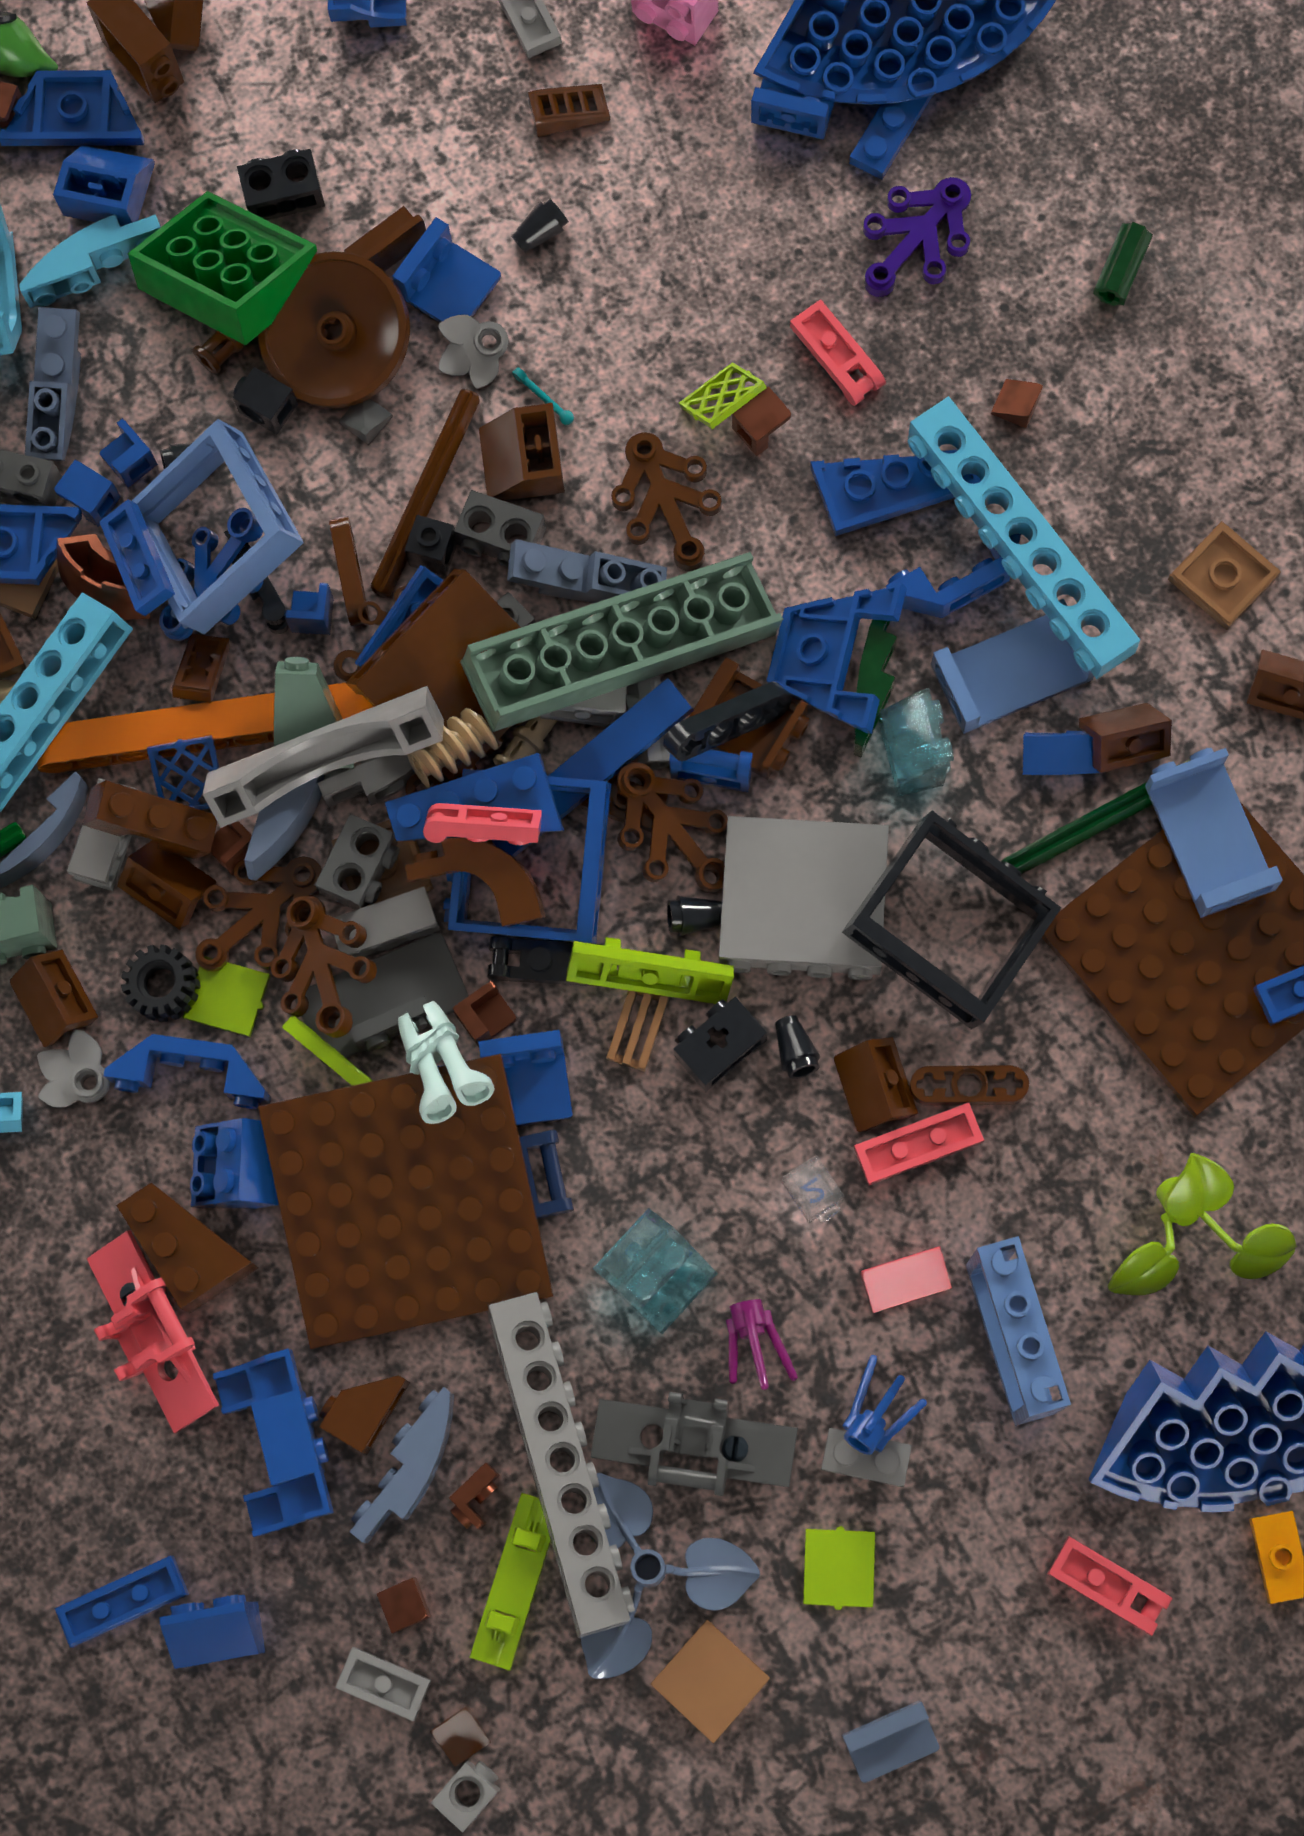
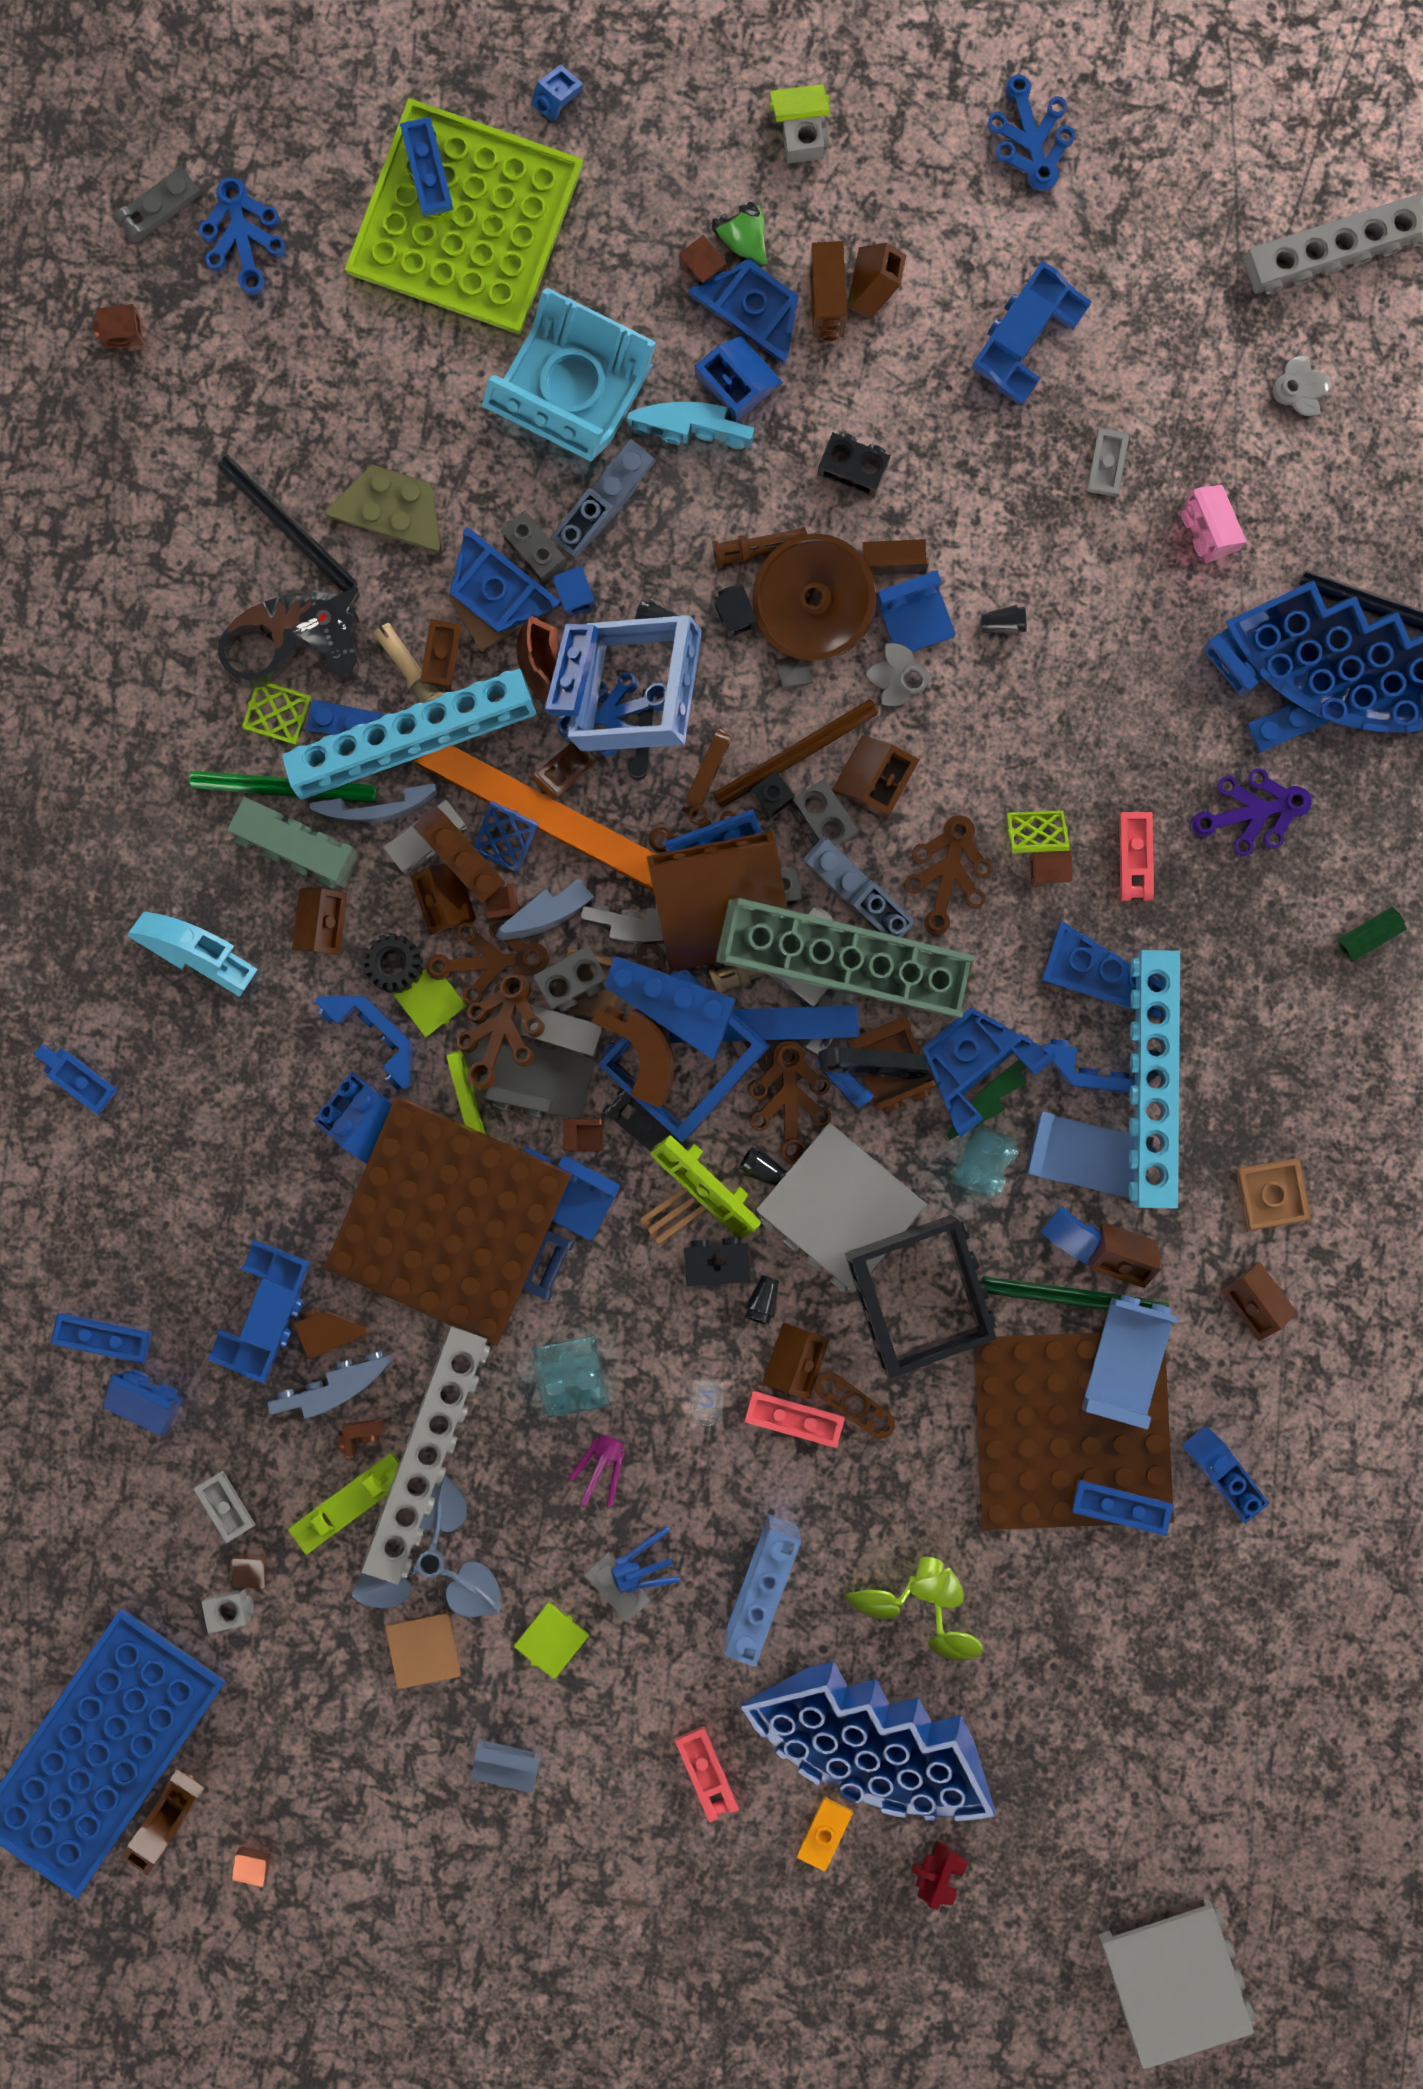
camera: 30 degrees right, 10 degrees up
light grey plate [37,1029,110,1108] -> none
coral piece [87,1230,219,1433] -> none
blue panel [100,418,158,488] -> none
reddish brown wedge [116,1183,259,1314] -> none
green slope [127,191,317,345] -> none
light grey arch [202,686,444,827] -> none
sand green slope [274,657,354,769] -> none
blue panel [285,583,334,635] -> none
copper slope [377,1577,431,1634] -> none
light aqua piece [398,1001,495,1124] -> none
tan piece [407,708,498,788] -> none
coral plate [423,803,542,845] -> none
teal hinge [512,367,574,425] -> none
reddish brown slope [528,84,611,137] -> none
dark grey piece [591,1392,798,1496] -> none
coral slope [860,1246,952,1313] -> none
copper slope [991,379,1043,428] -> none

